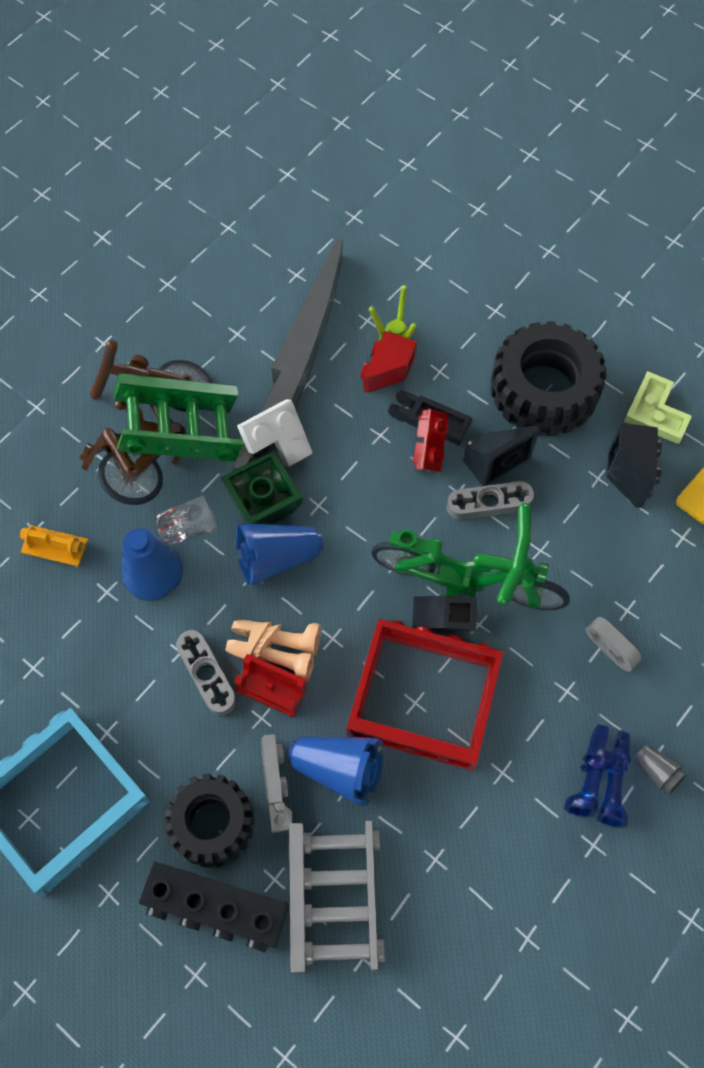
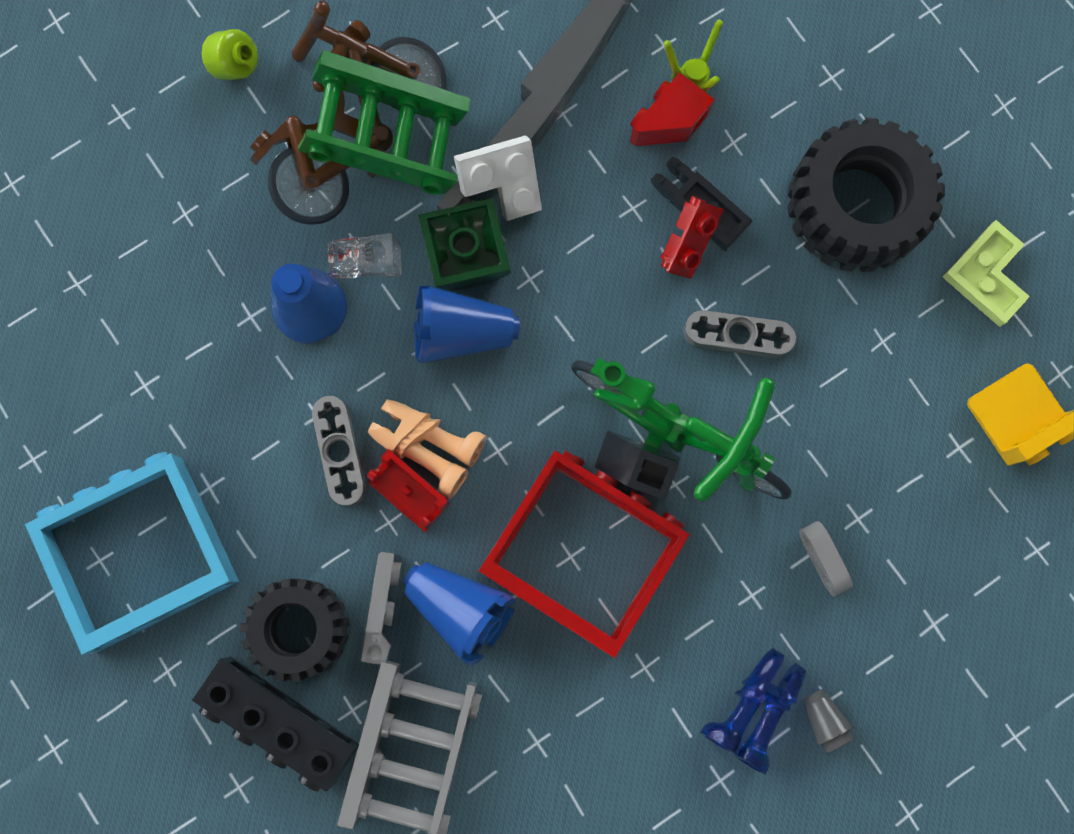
camera: 15 degrees right, 15 degrees up
light orange hinge [20,525,89,567] -> none
black slope [463,425,539,486] -> none
black slope [607,423,662,508] -> none
none -> lime head [201,29,258,81]

